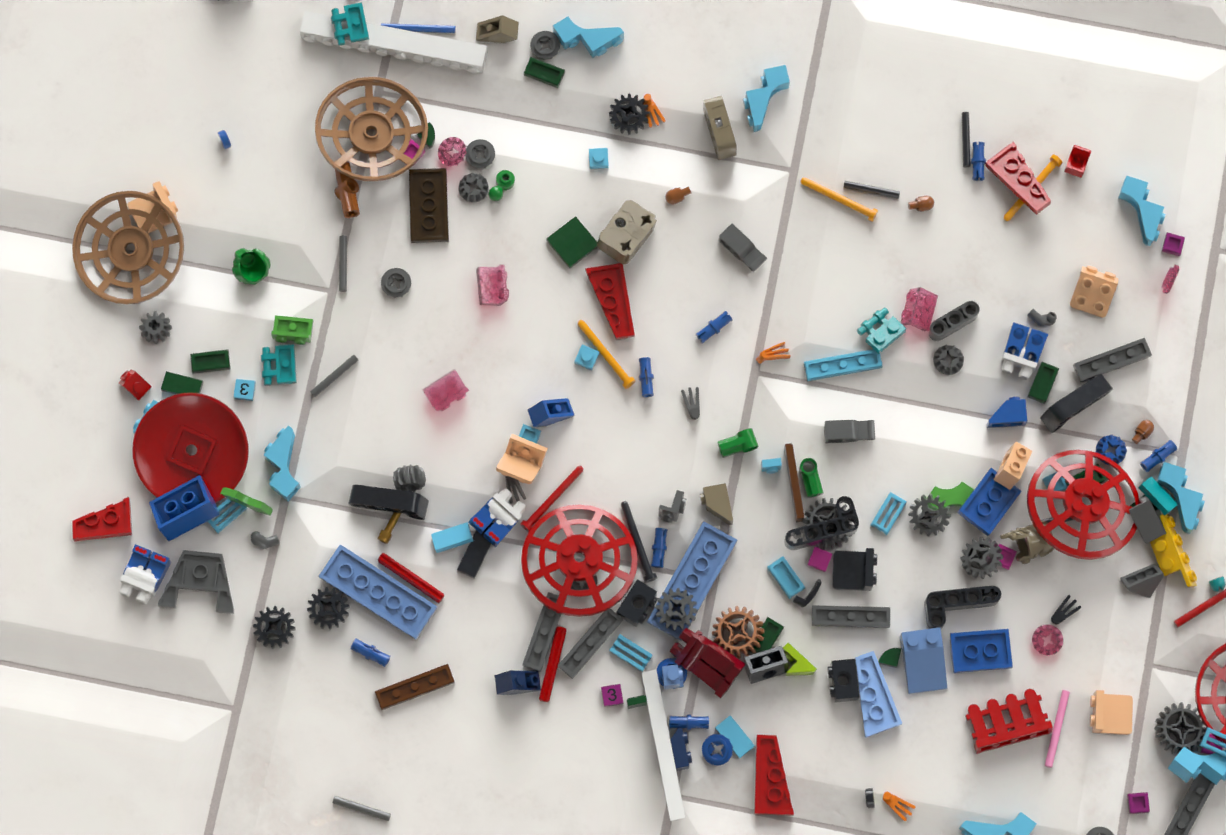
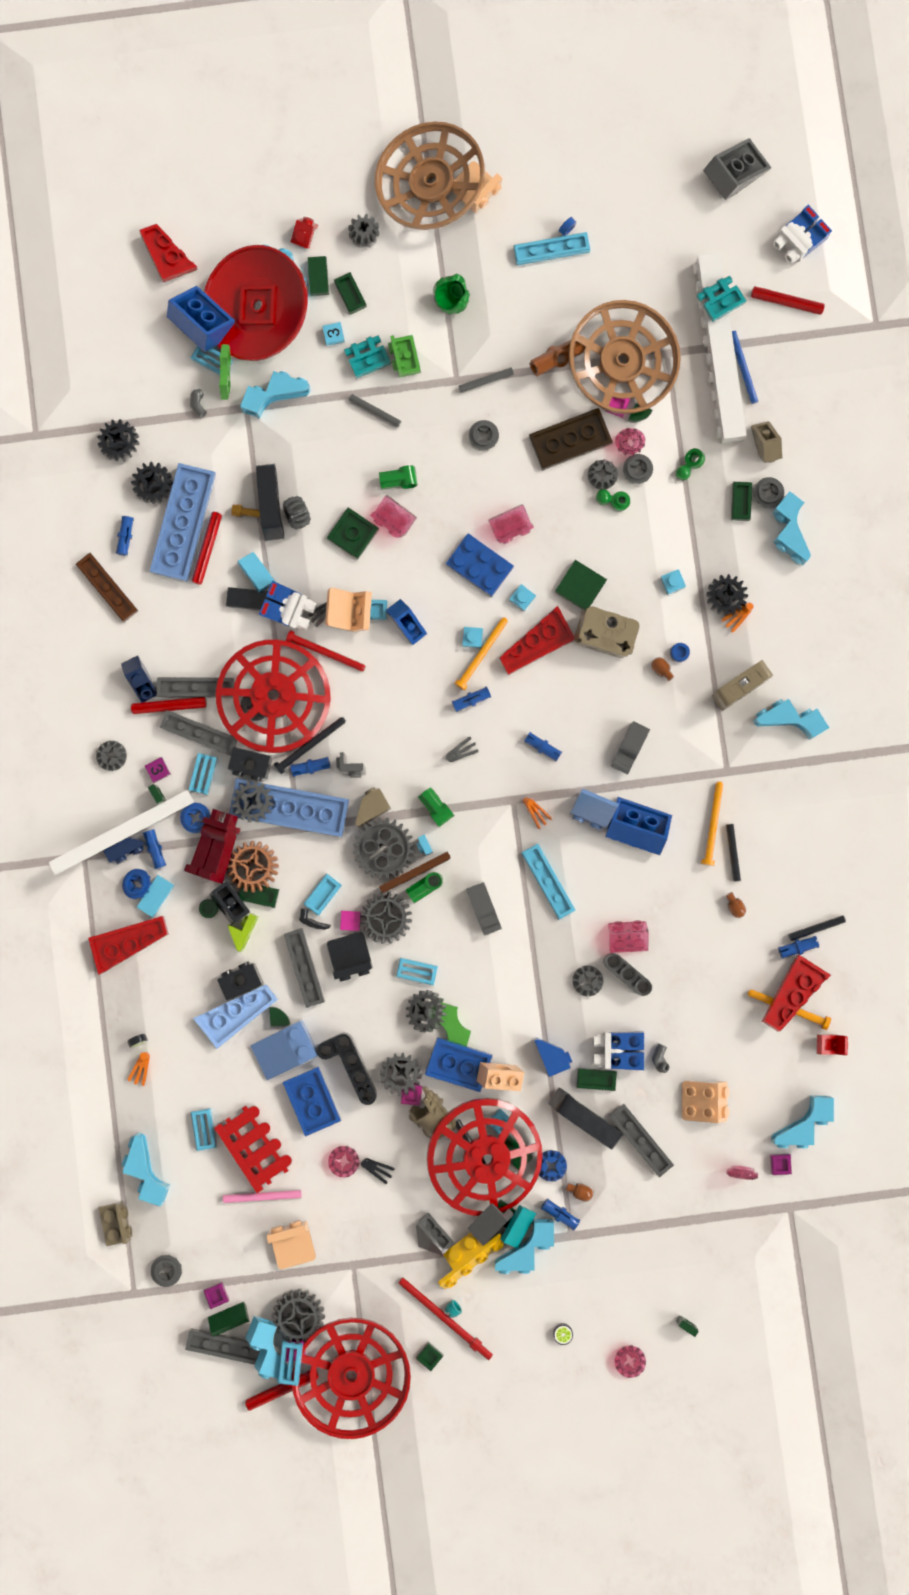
camera: 75 degrees right, 10 degrees up
hips [119,544,171,604] -> none
dark grey wing [158,550,234,614] -> none
medium blue brick [662,665,684,690] -> none
black beam [784,496,859,550] -> none
plate [857,307,907,354] -> none
none -> dark grey gear [96,741,127,771]
none -> medium azure tile [191,1108,217,1151]
none -> dark green tile [199,899,219,918]
none -> dark green tile [208,1302,250,1337]
none -> dark green tile [327,507,379,560]
none -> dark grey gear [353,818,415,880]
none -> green piece [379,465,418,490]
none -> blue plate [446,533,514,597]
none -> medium azure plate [509,584,536,611]
none -> medium azure tile [513,232,590,265]
none -> medium blue slope [570,789,619,830]
none -> blue slope [605,797,672,855]
none -> blue tile [670,643,690,662]
none -> green plate [676,448,705,480]

